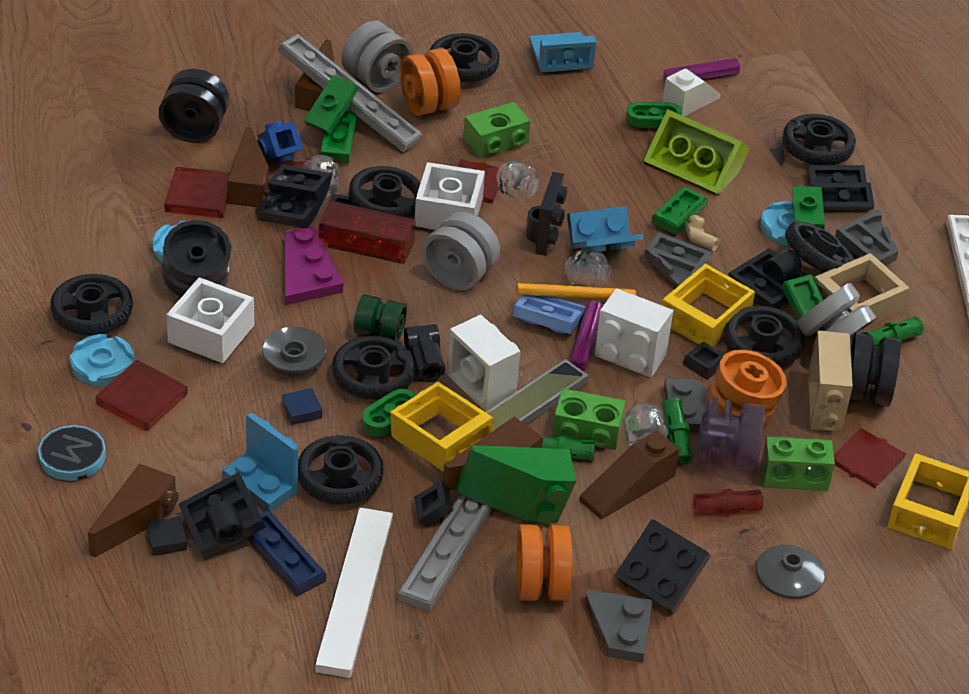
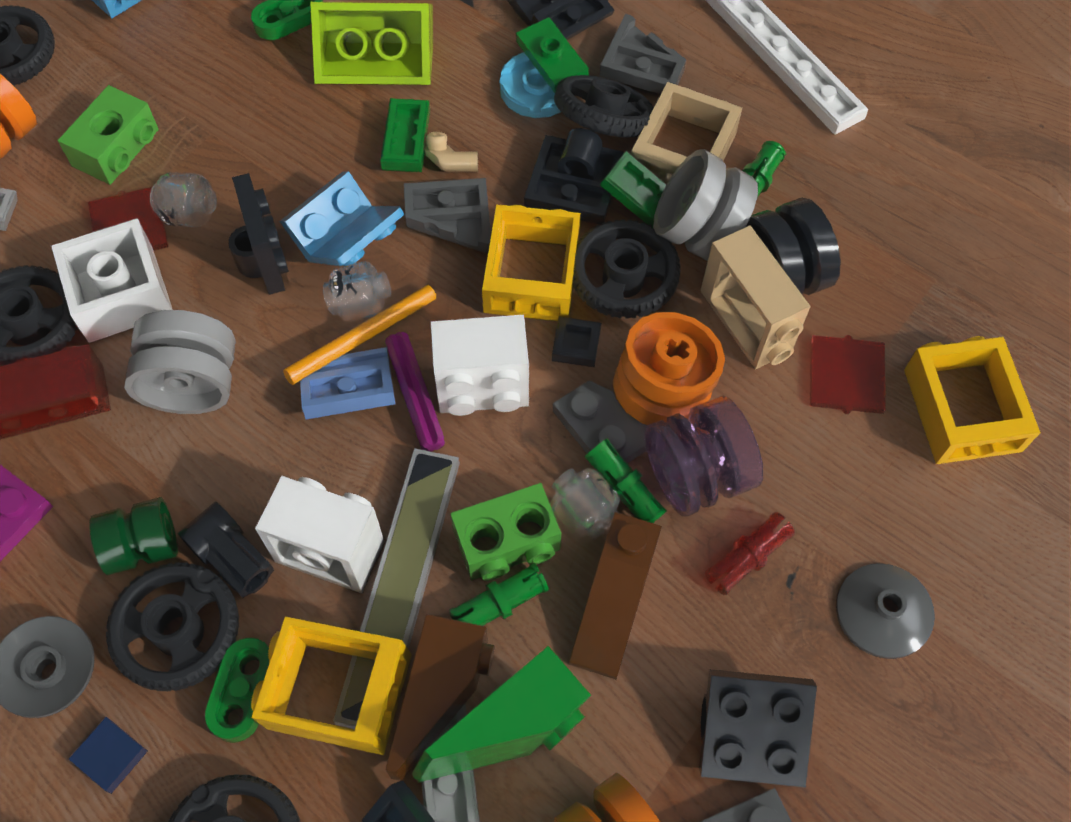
camera: 30 degrees left, 20 degrees up
bright green brick [761,437,835,491] -> none

